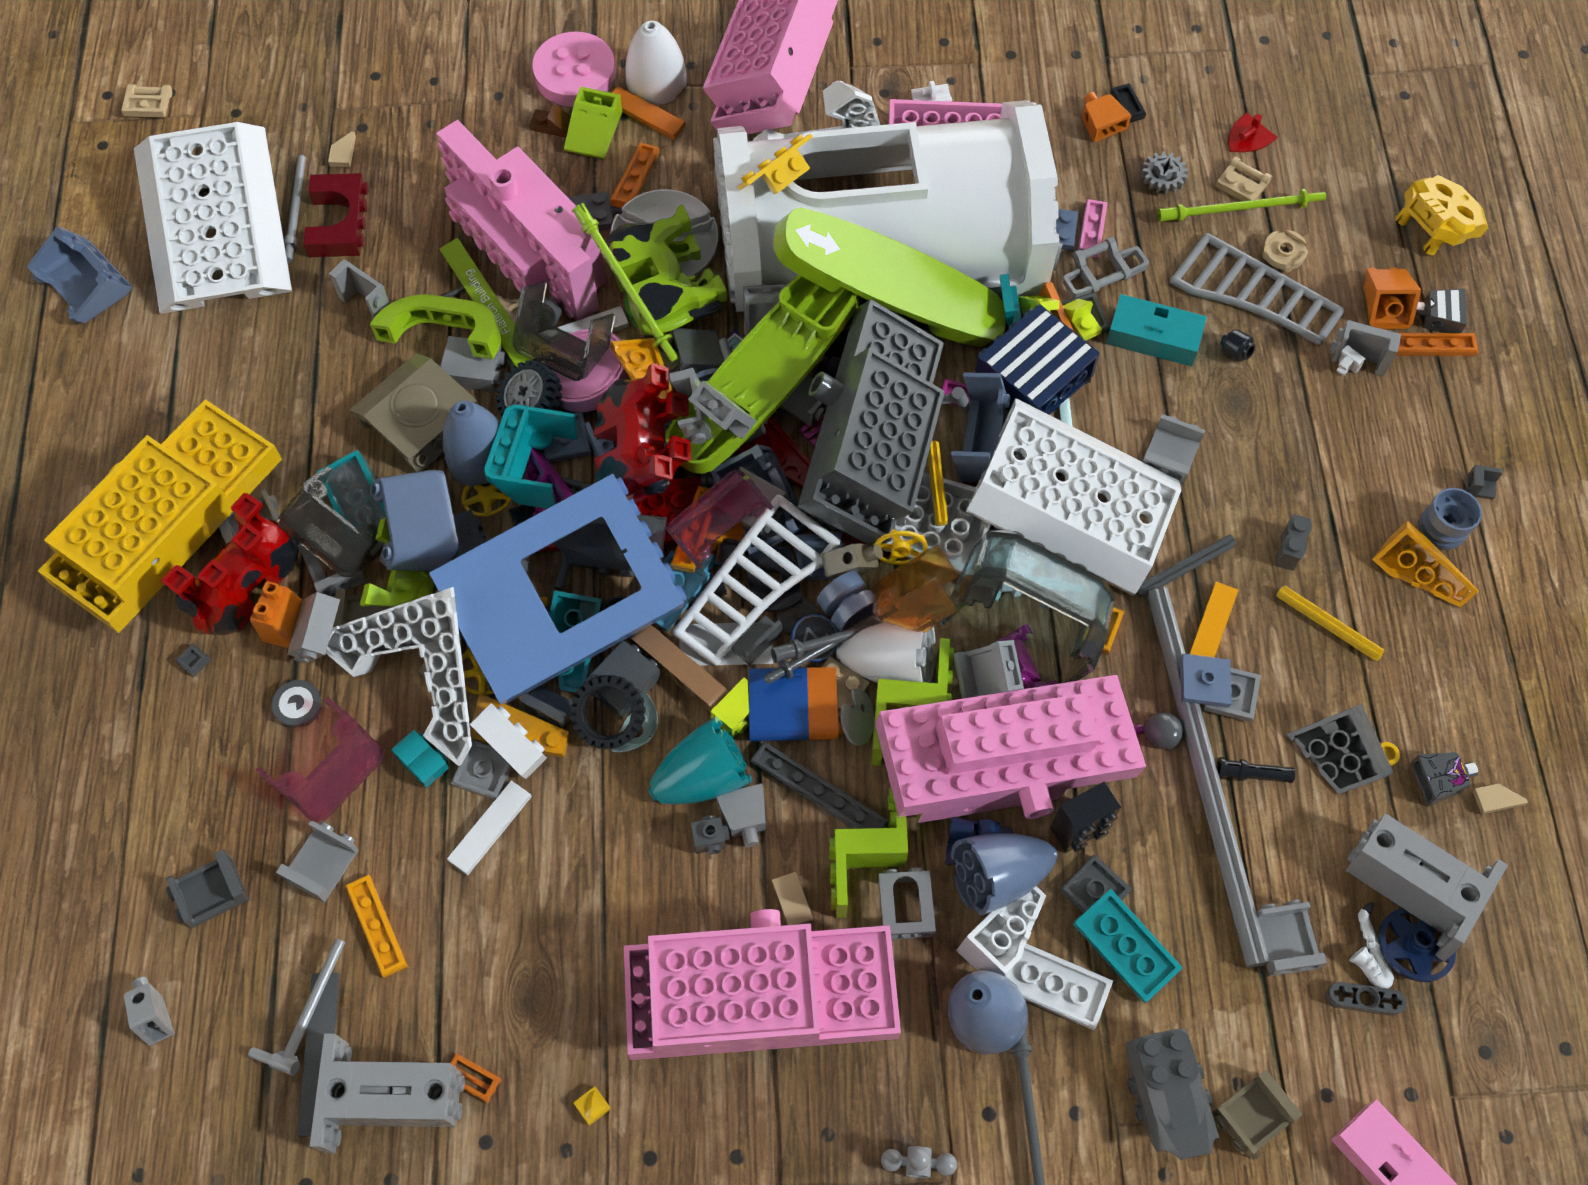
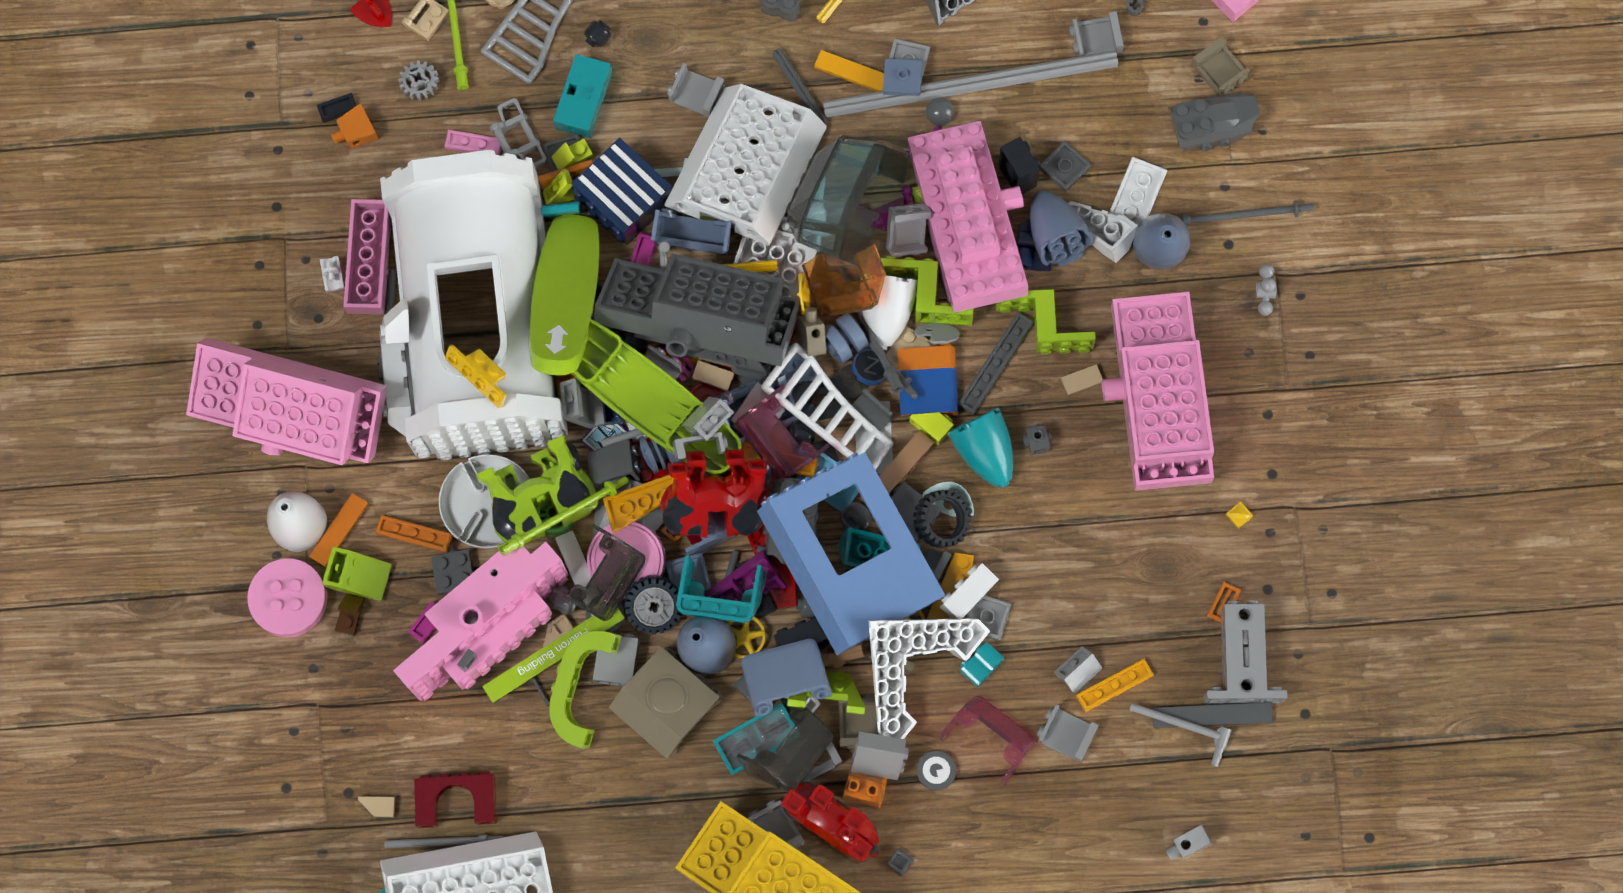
camera: 85 degrees left, 10 degrees up
dark grey panel [166,849,250,928] -> none
light grey panel [329,259,390,319] -> none
white tile [447,780,532,876] -> none
light grey torso [716,784,766,847] -> none
light grey panel [877,868,936,940] -> none
teal plate [1072,889,1183,1004] -> none
black pin [1216,757,1295,783] -> none
none -> dark grey tile [457,649,477,672]
none -> tan tile [692,360,734,391]
none -> light grey panel [1054,646,1102,694]

